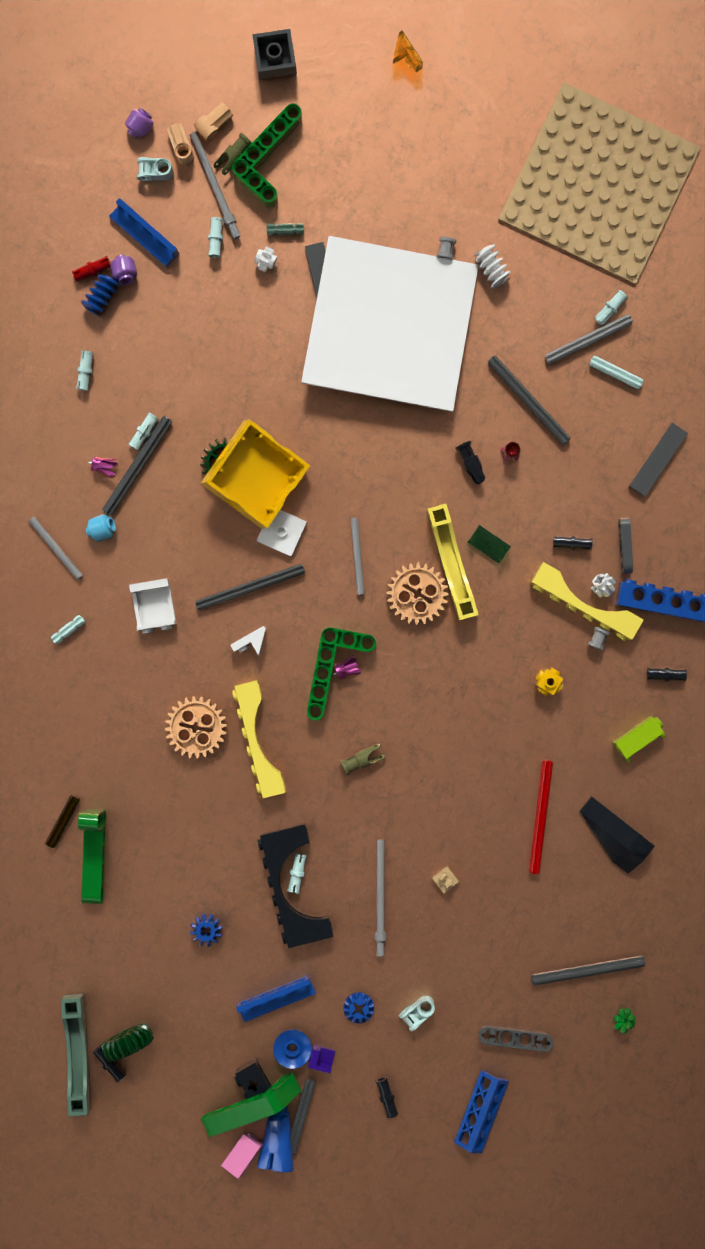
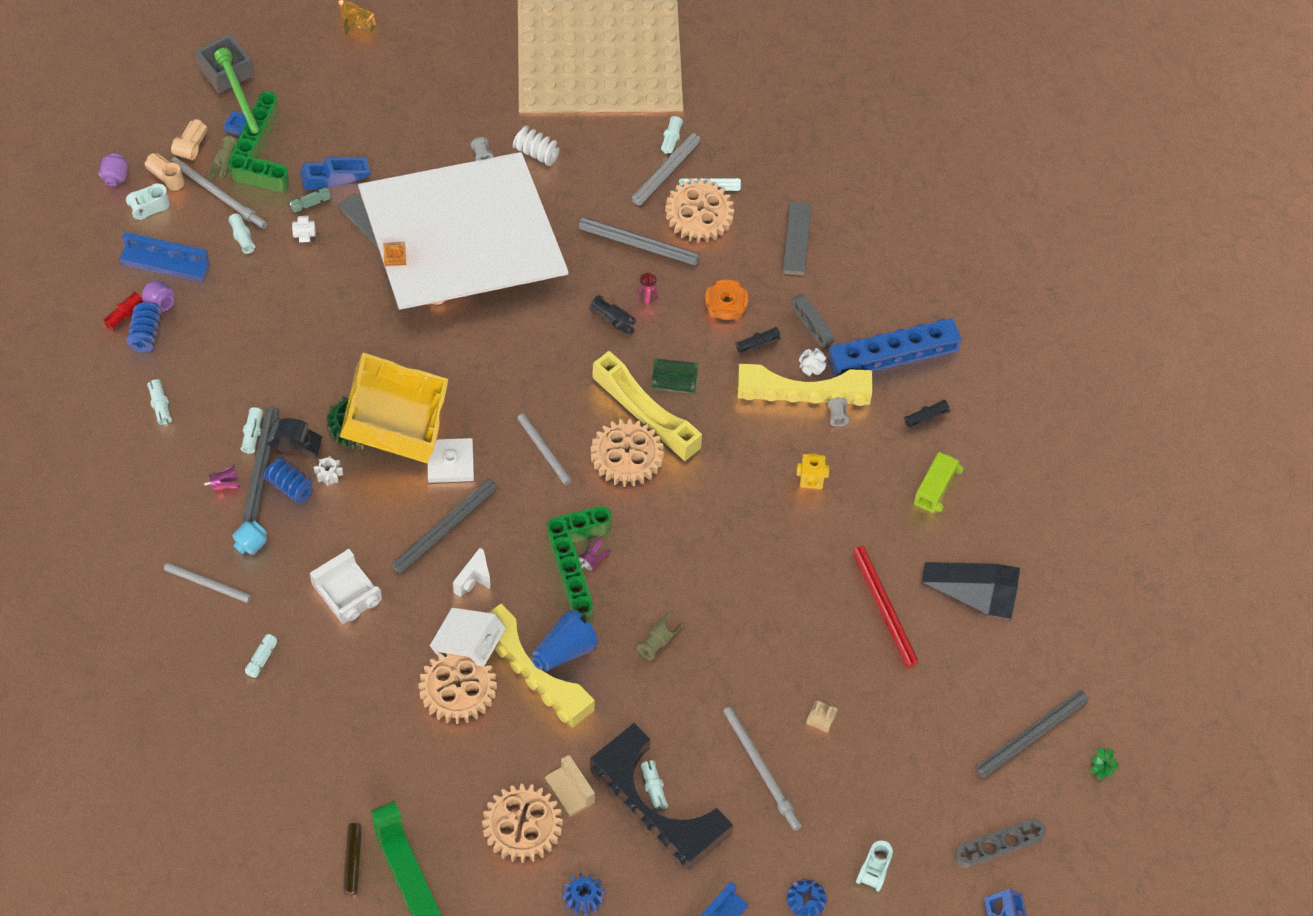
camera: 30 degrees left, 30 degrees down
none -> bright green piece [214,48,259,134]
none -> blue plate [223,111,247,136]
none -> blue piece [263,457,313,505]
none -> black brick [265,418,323,458]
none -> blue slope [300,157,371,190]
none -> white gear [314,456,343,486]
none -> clear orange tile [383,242,407,266]
none -> white panel [430,608,506,667]
none -> light nougat gear [482,784,563,863]
none -> blue cone [532,610,598,671]
none -> tan panel [545,755,595,816]
none -> light nougat gear [665,178,734,243]
none -> orange plate [705,279,749,320]

